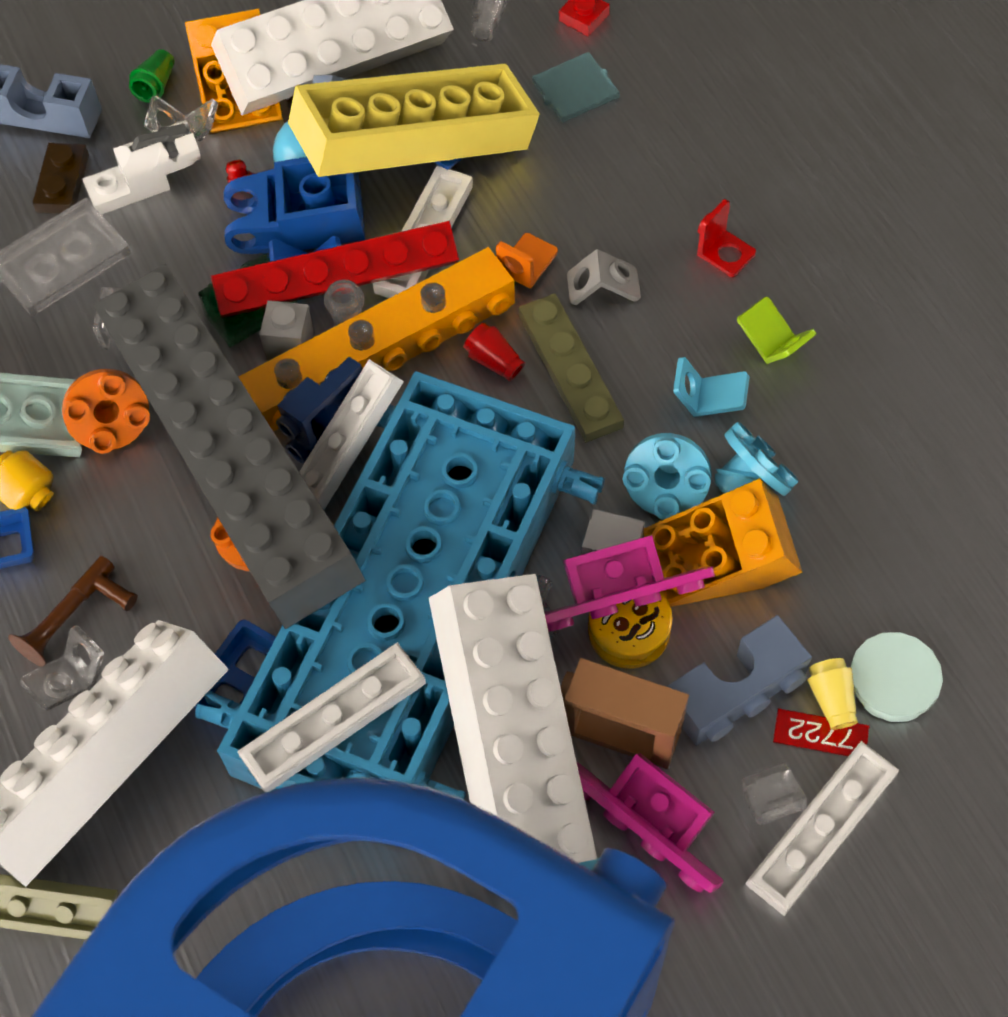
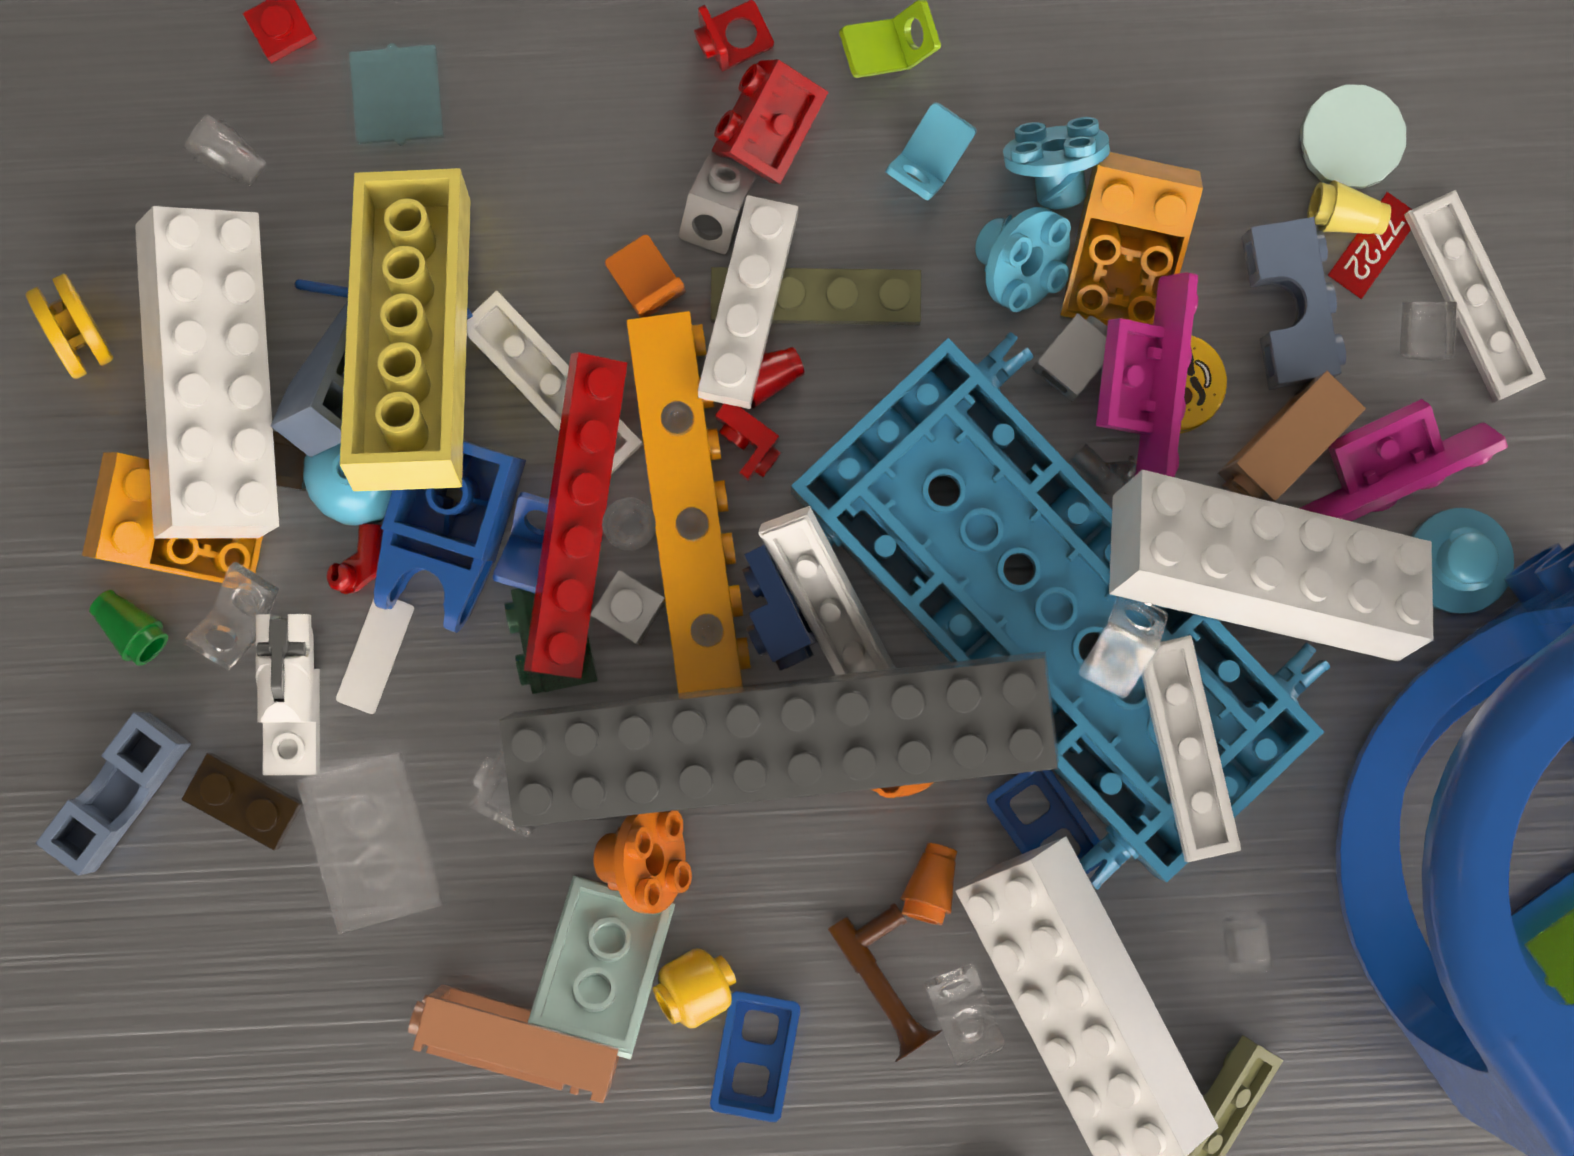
camera: 70 degrees left, 25 degrees up
none -> white sticker [336,598,414,714]
none -> white plate [698,195,798,409]
none -> red bracket [712,59,829,184]
none -> red bracket [715,403,782,482]
none -> orange cone [900,843,957,925]
none -> clear bracket [1079,596,1168,698]

